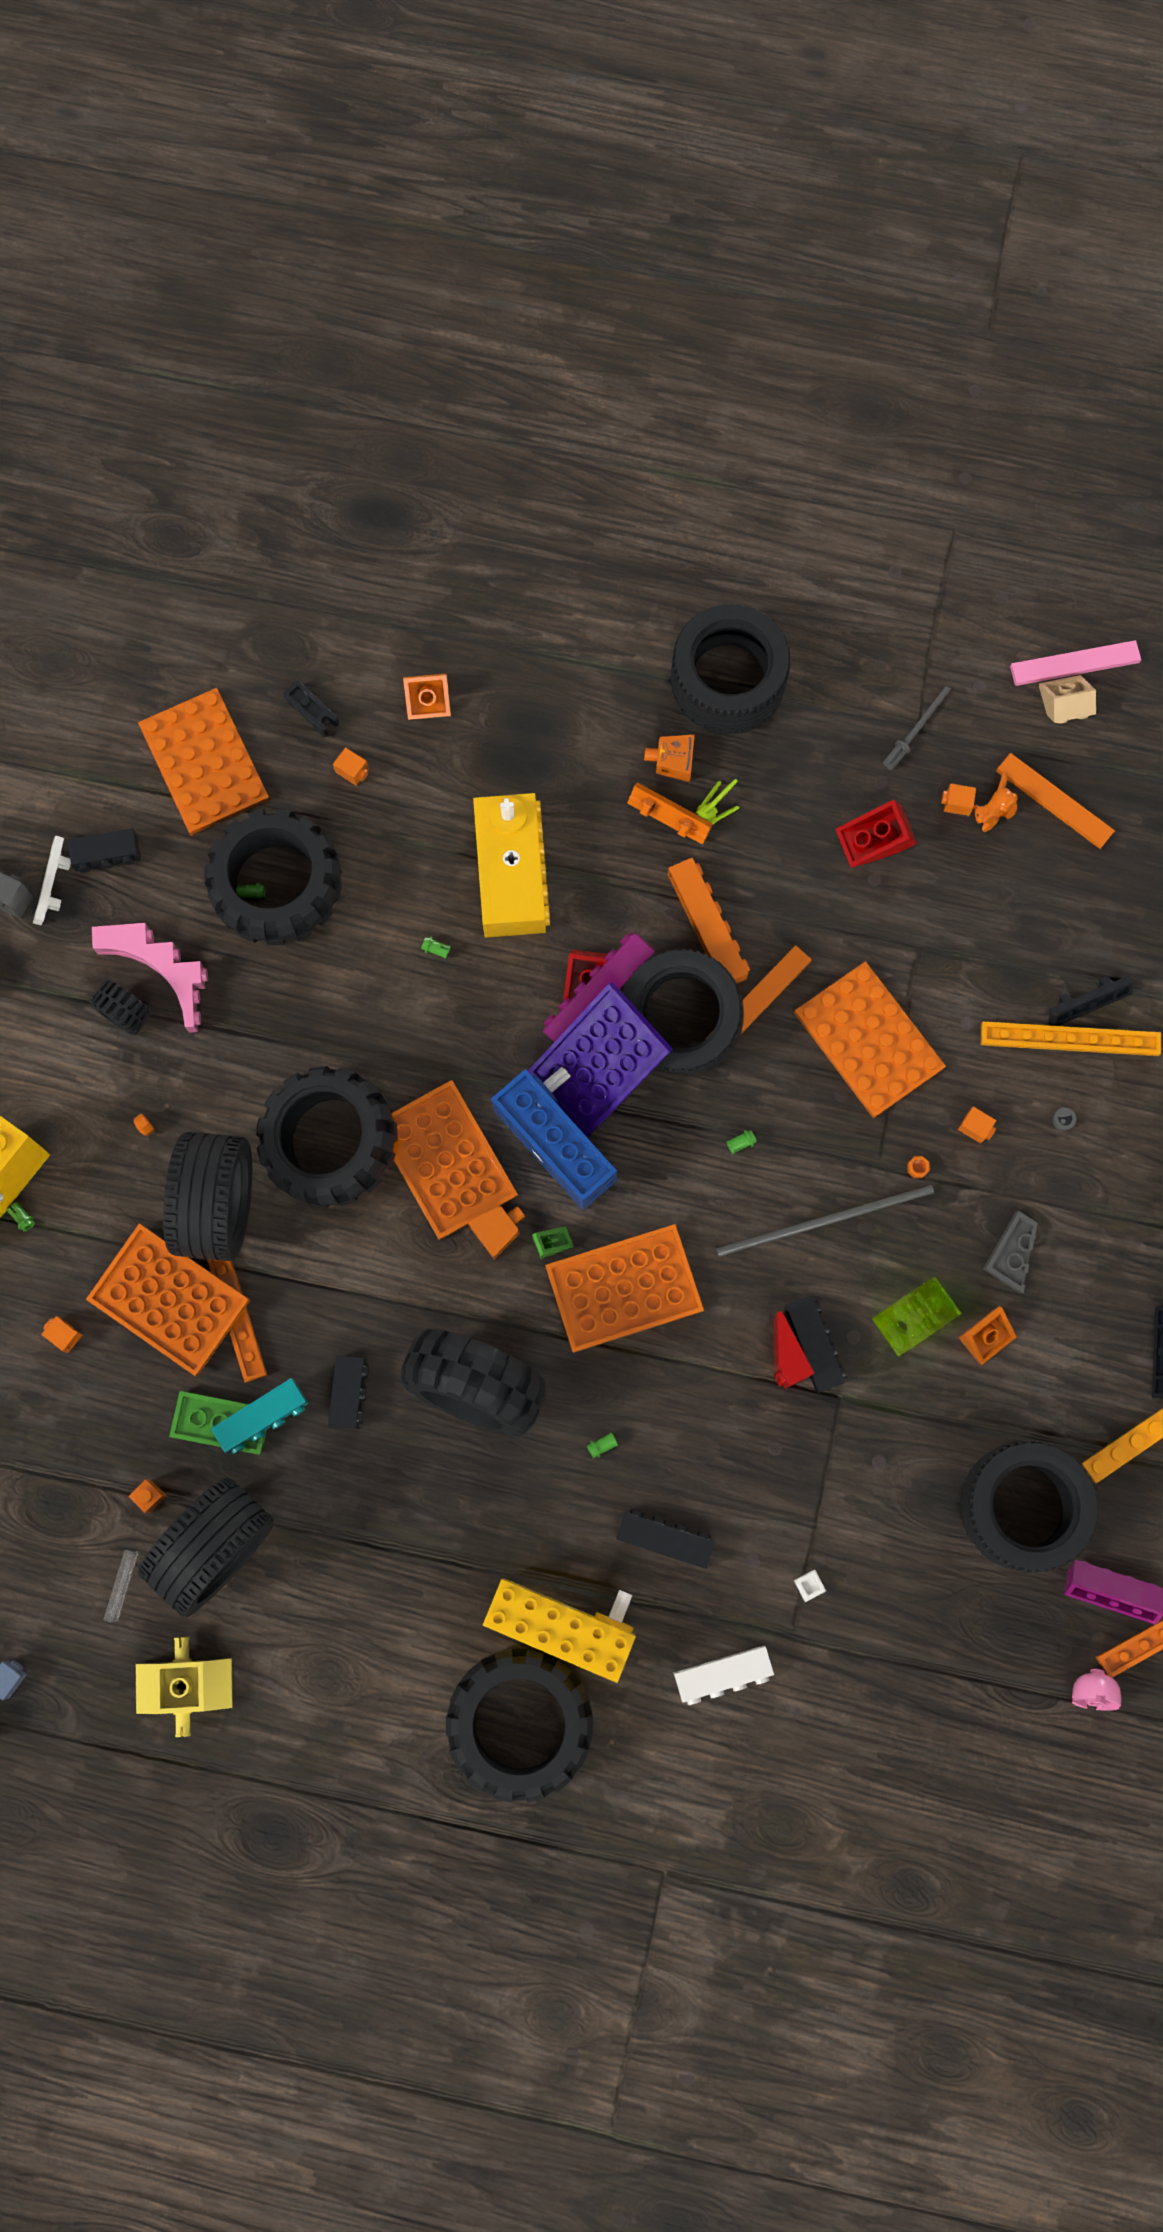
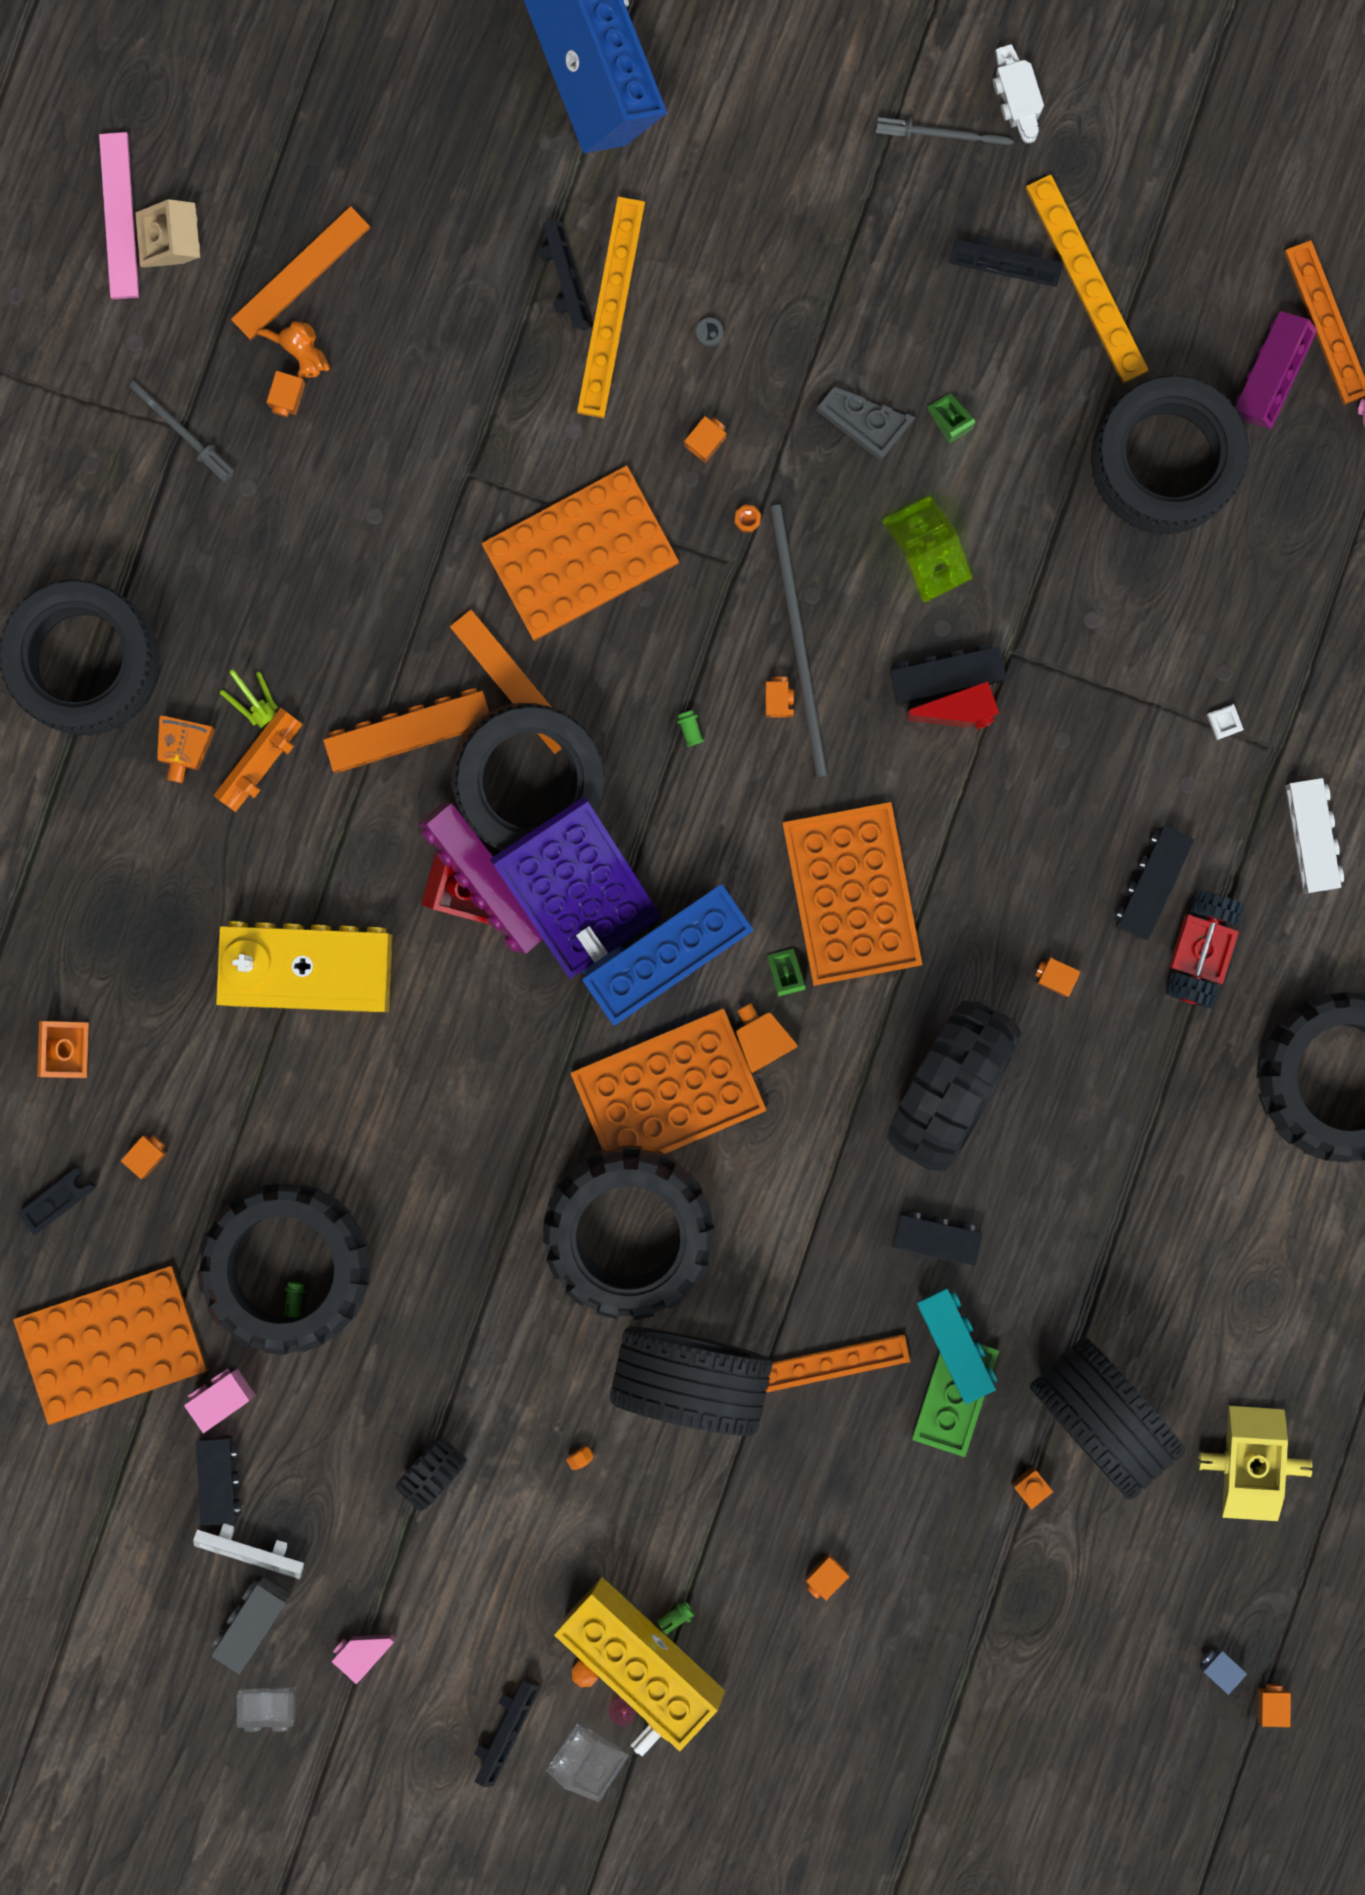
camera: 85 degrees left, 10 degrees up
orange plate [86,1224,250,1377] -> none
bright pink arch [92,923,208,1033] -> none
clear tile [103,1550,138,1622] -> none
bright green pin [421,936,451,959] -> none
yellow piece [483,1578,636,1683] -> none
bright green pin [587,1433,618,1458] -> none
red slope [836,800,917,868] -> none
orange slope [958,1306,1017,1365] -> none
none -> bright pink brick [184,1368,256,1433]
none -> orange brick [765,677,794,718]
none -> bright green slope [927,393,975,444]
none -> orange brick [1035,958,1080,997]
none -> plate [1165,890,1245,1009]

